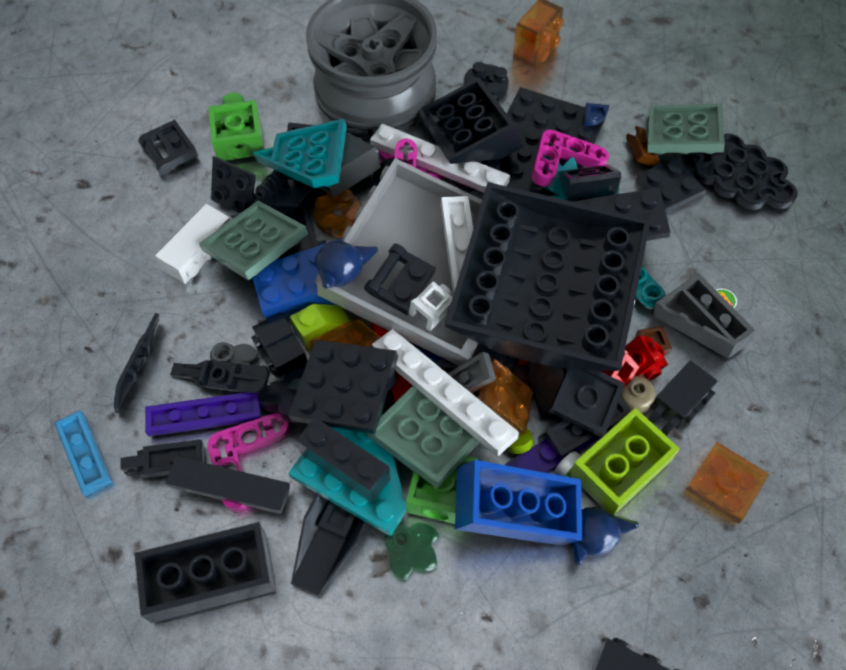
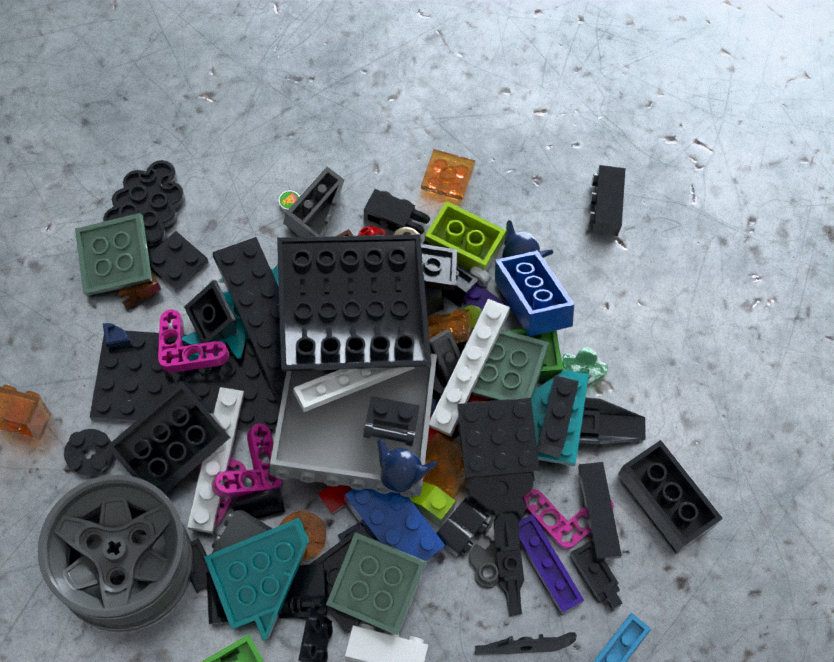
camera: 115 degrees left, 5 degrees up
white window [409,281,453,331] -> none

